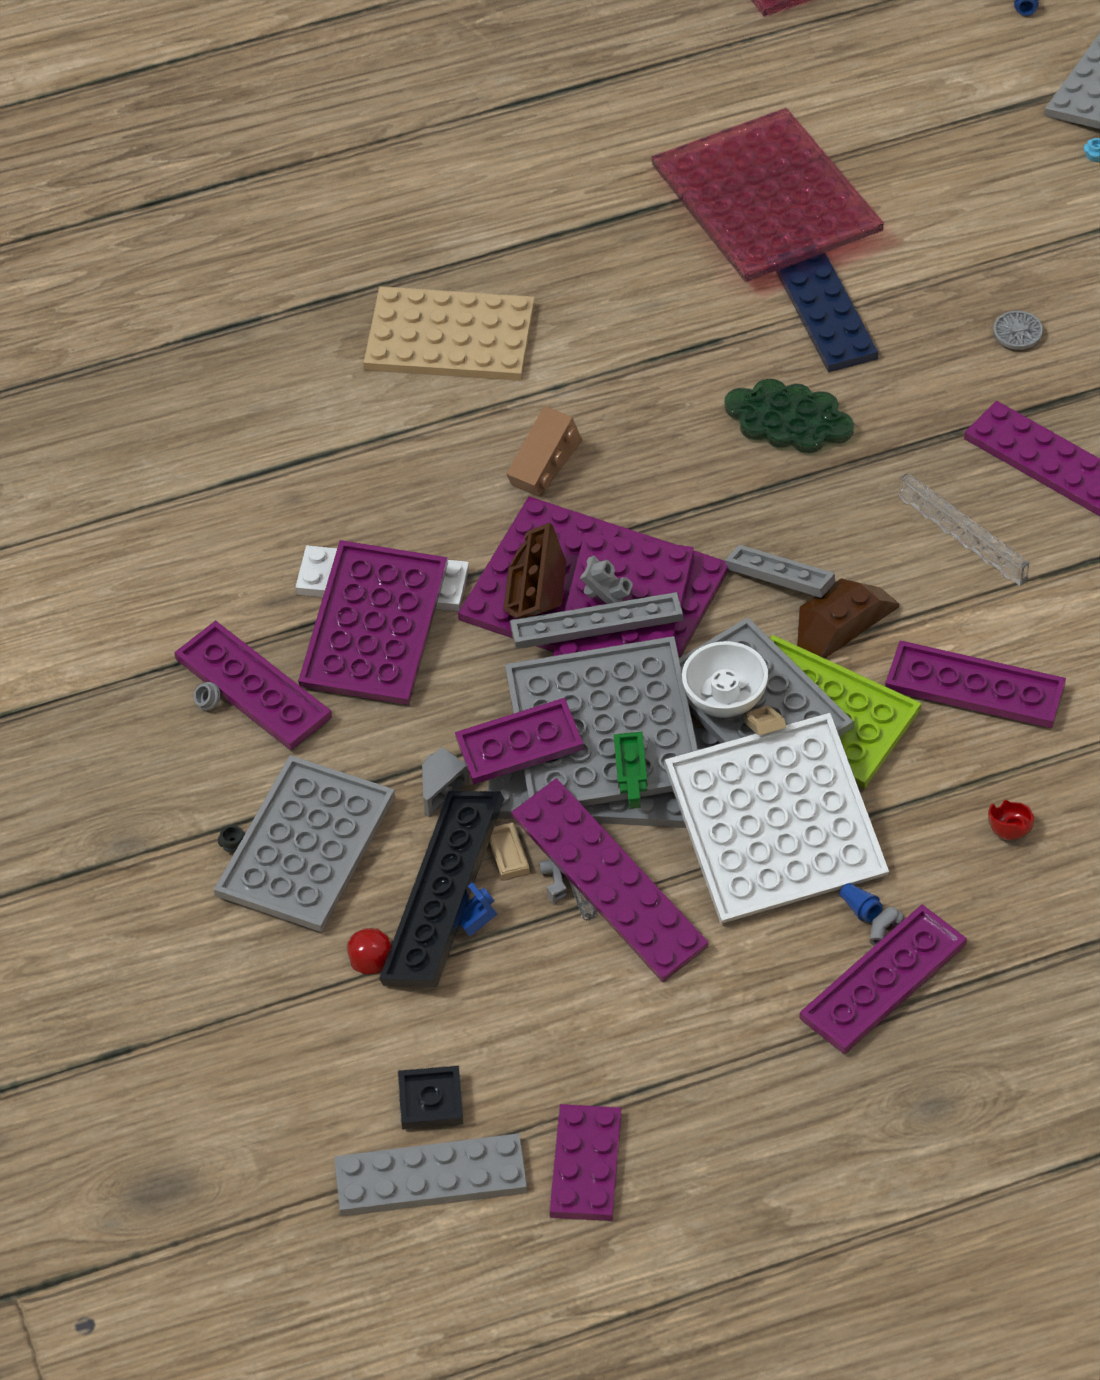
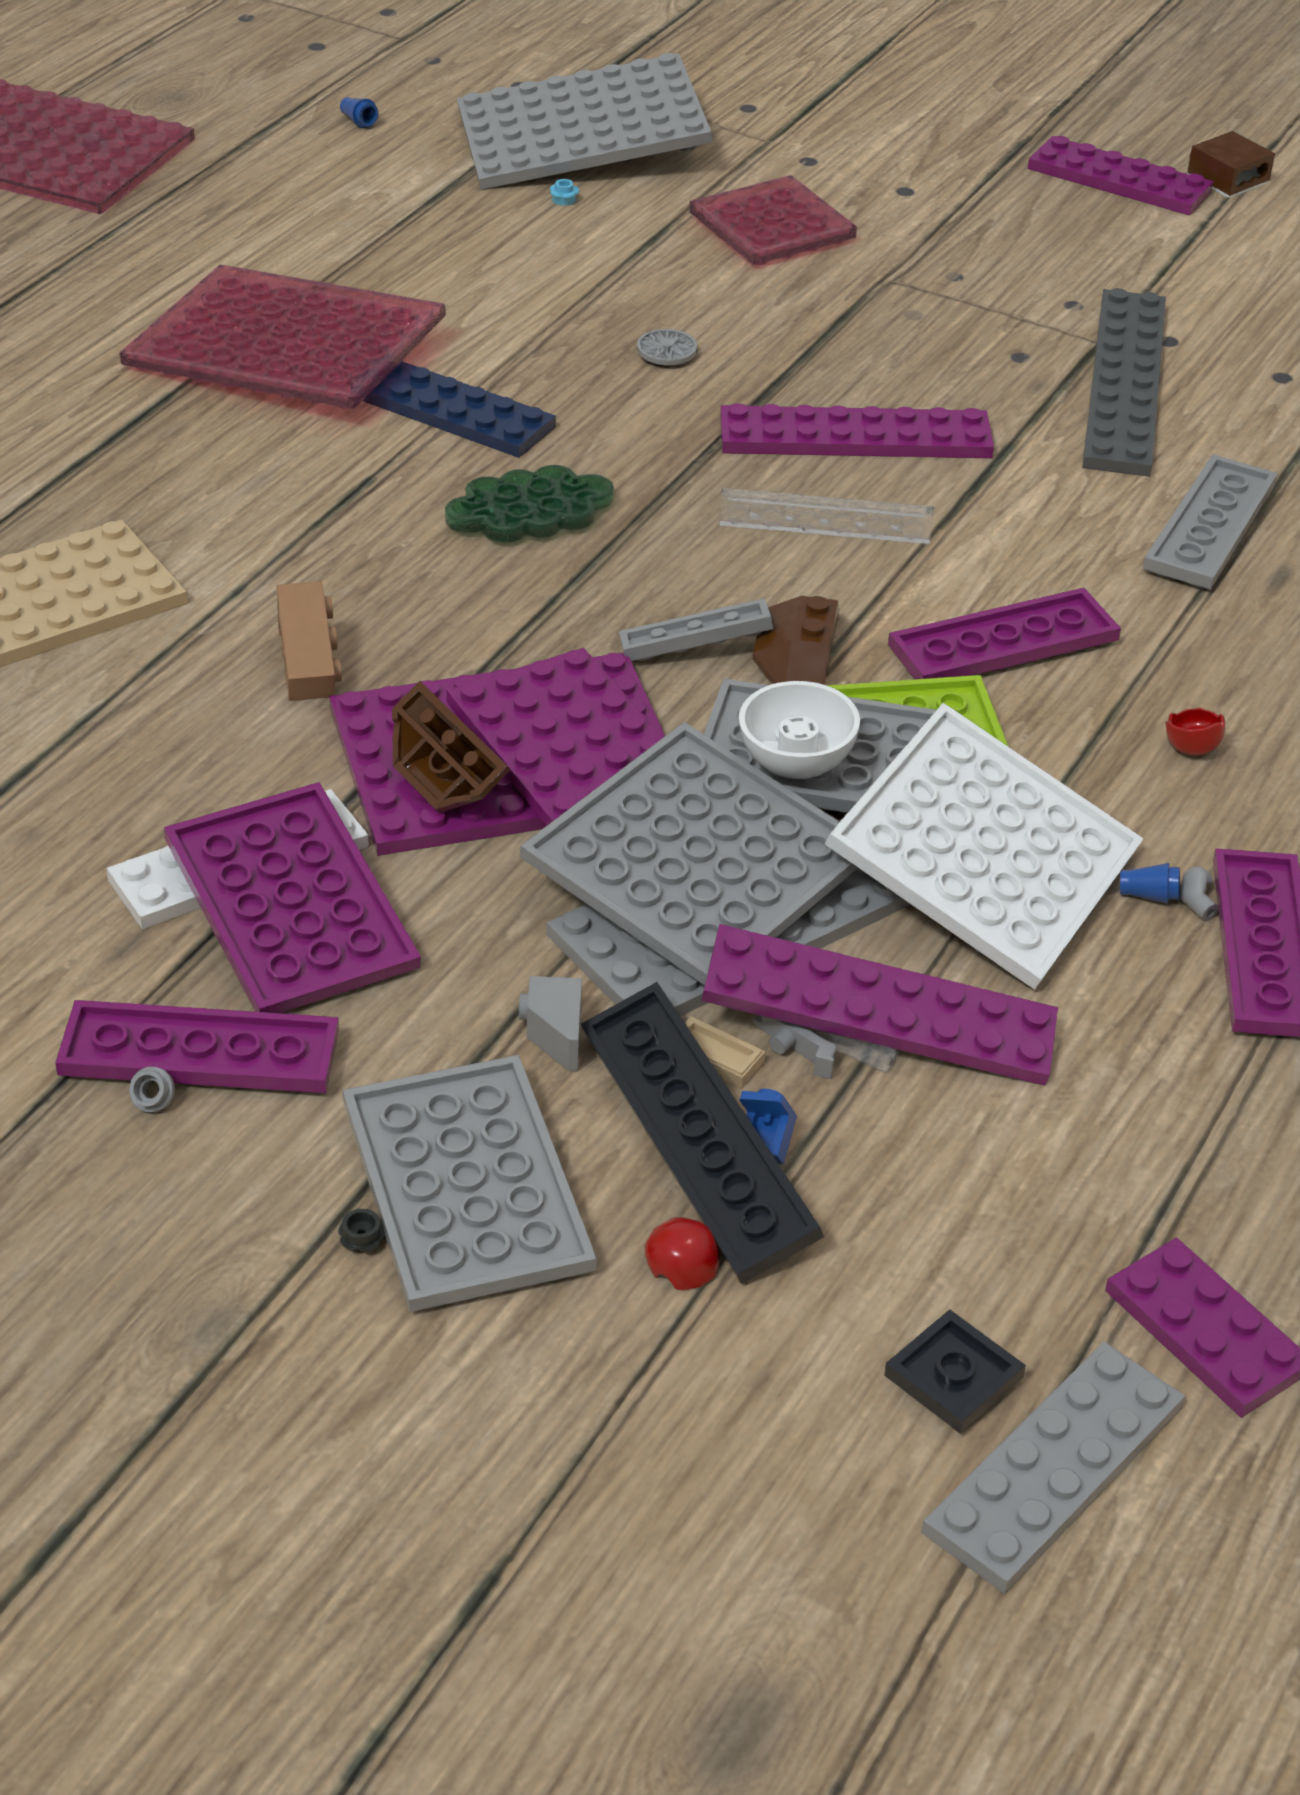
camera: 45 degrees left, 10 degrees down
magenta plate [455,697,584,785] -> none
light grey plate [510,592,683,649] -> none
light grey hips [580,556,633,604] -> none
green hinge [613,732,648,809] -> none
tan tile [742,705,786,735] -> none

